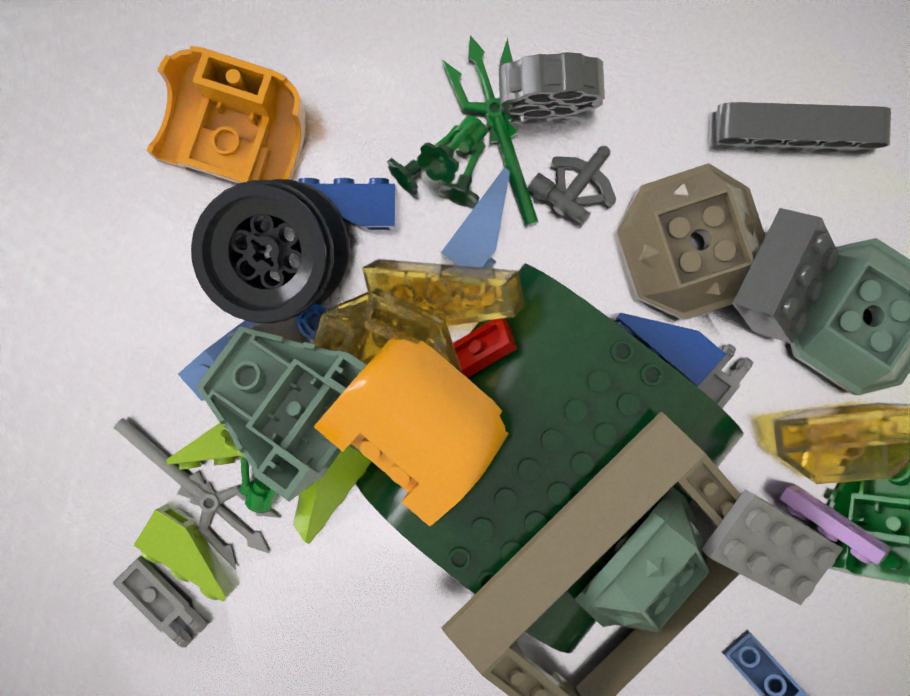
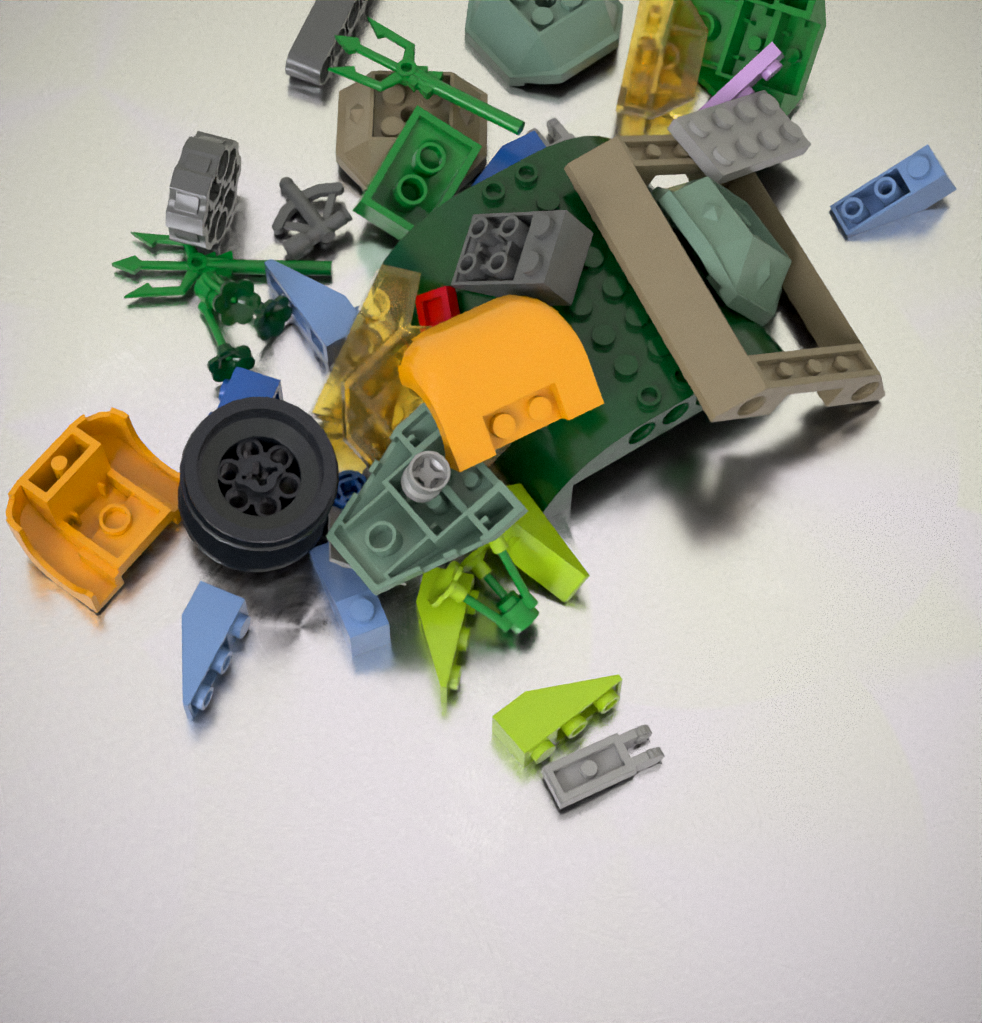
camera: 70 degrees left, 25 degrees down
light grey piece [113,418,281,570] -> none
dark grey brick [732,208,838,344] -> none
none -> medium blue slope [182,580,251,721]
none -> green piece [327,16,525,136]
none -> green slope [352,105,482,240]
none -> light grey wheel [401,451,451,503]
none -> dark grey slope [451,210,593,306]

